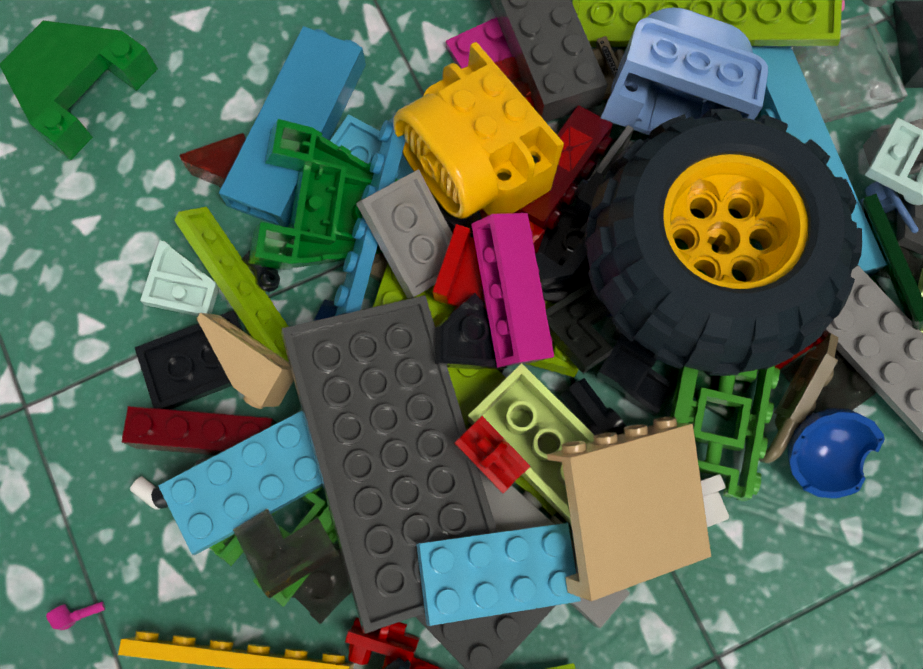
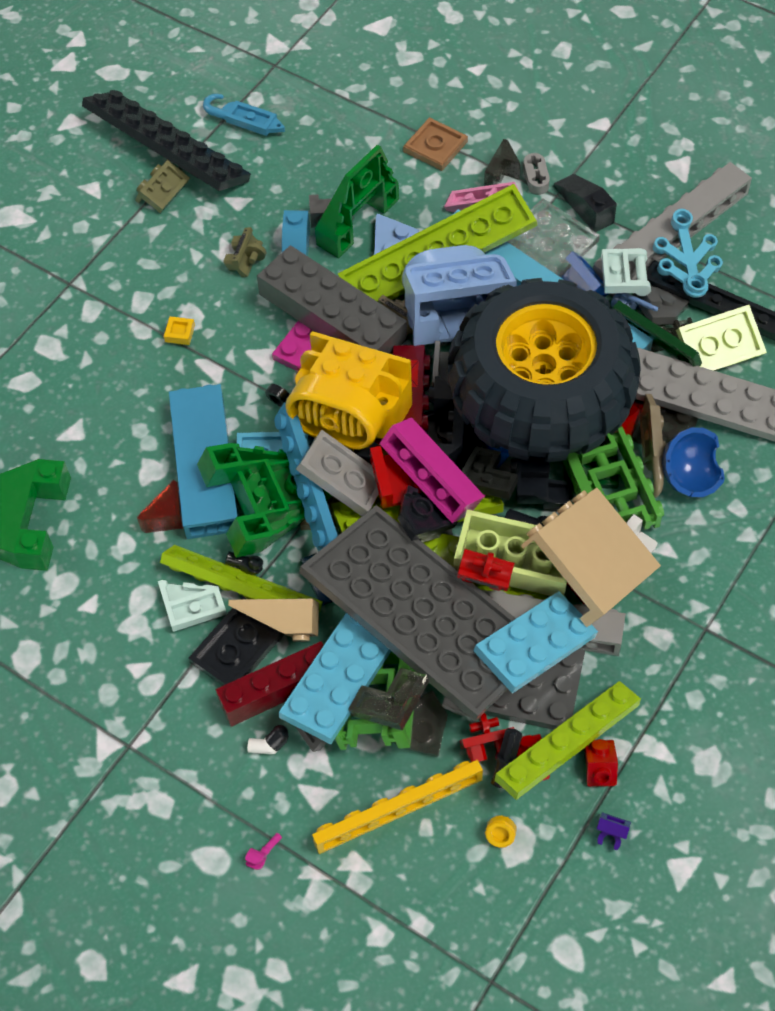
camera: 30 degrees left, 15 degrees down
none -> black tile [265,383,290,407]
none -> panel [561,251,609,297]

